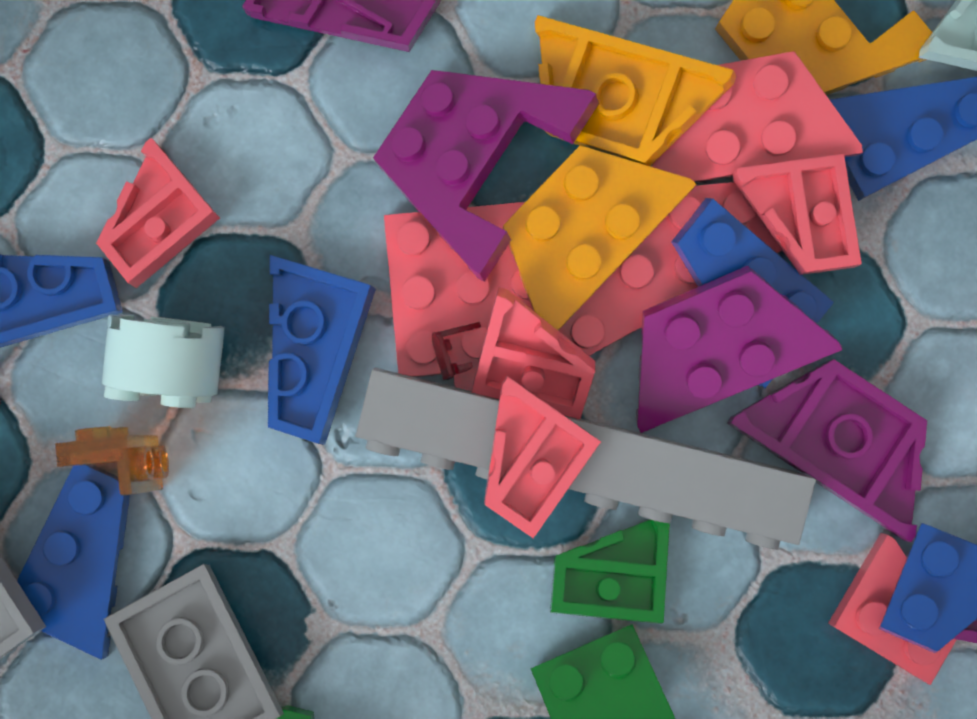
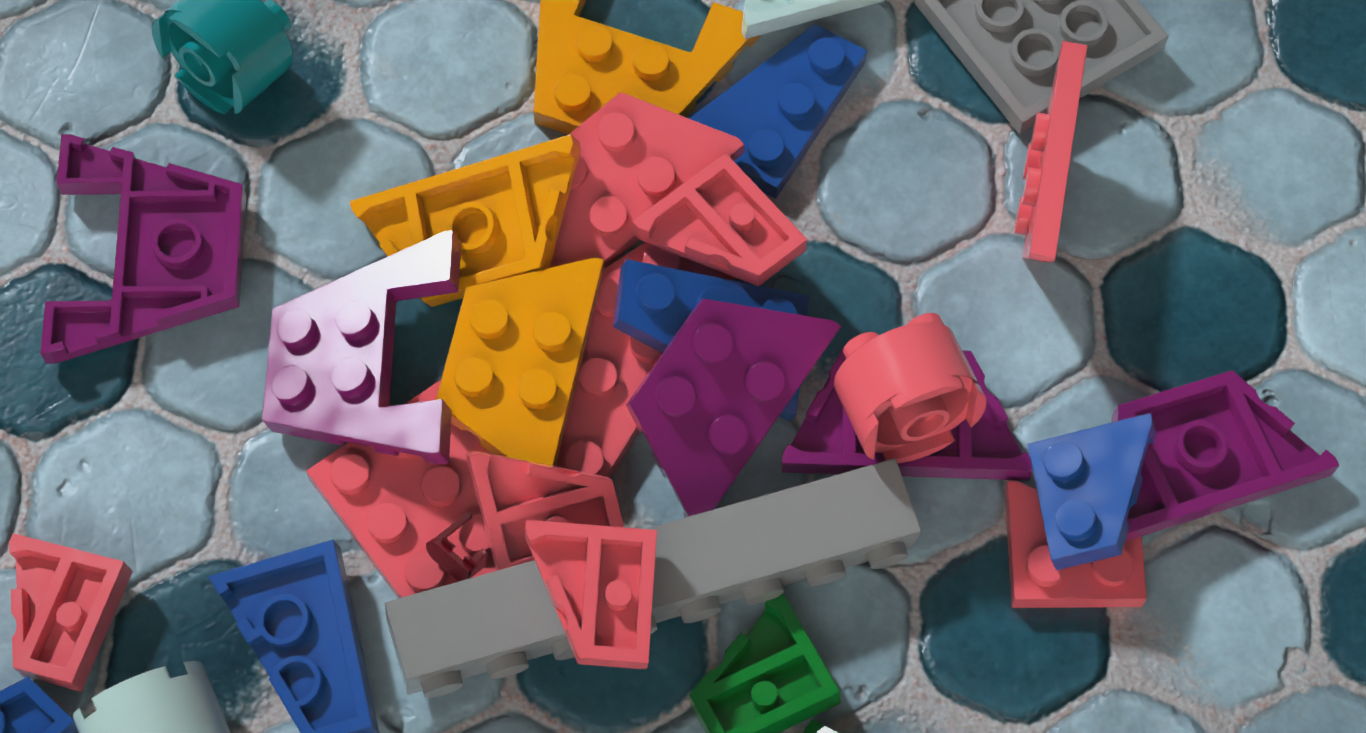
camera: 30 degrees left, 20 degrees down
none -> coral brick [834,313,987,463]

